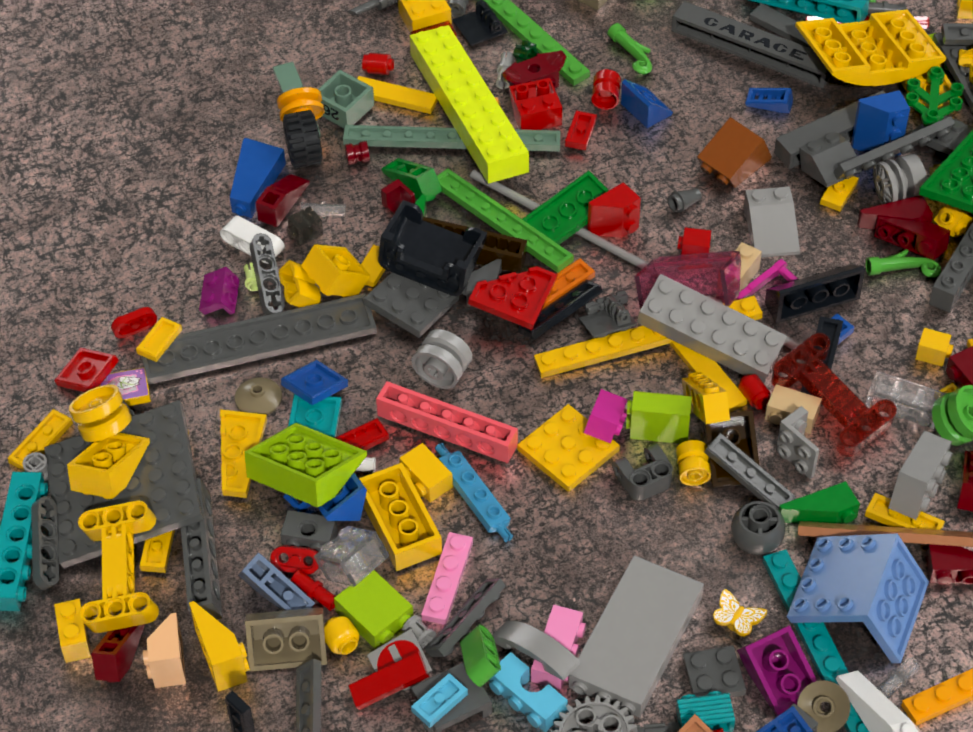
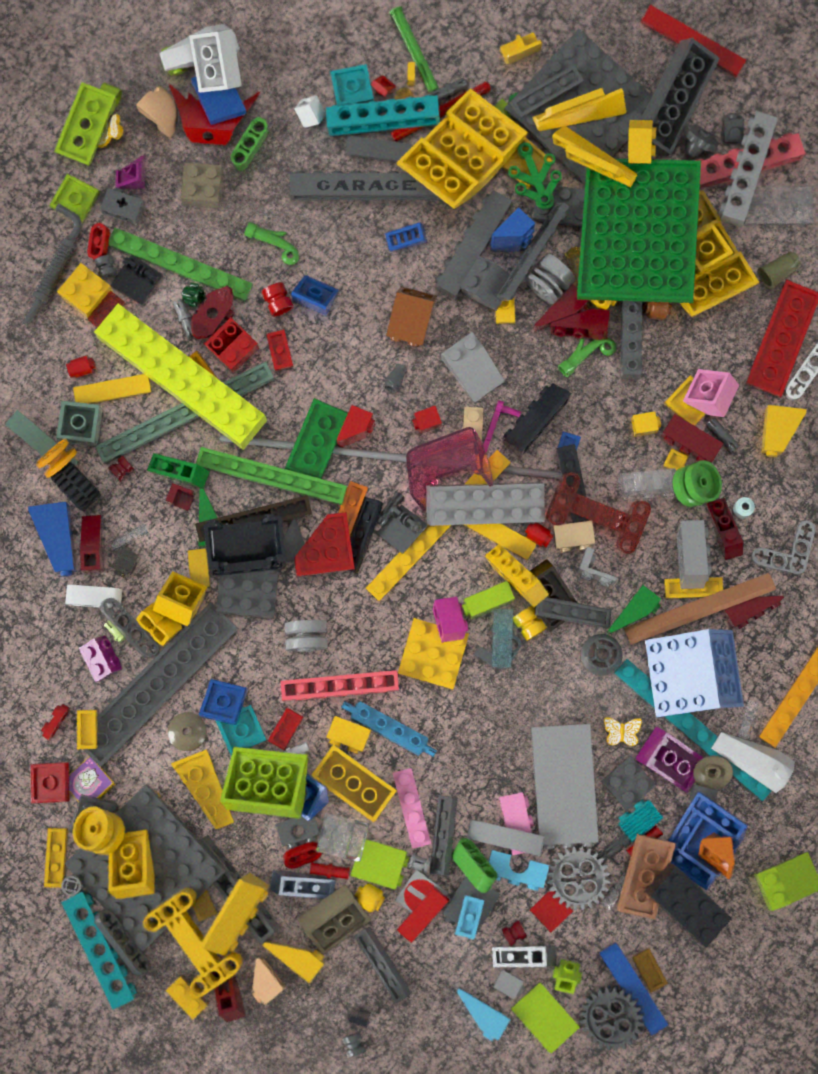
camera: 30 degrees left, 30 degrees up
none -> yellow slope [199,873,270,956]
none -> clear light blue tile [492,609,513,668]

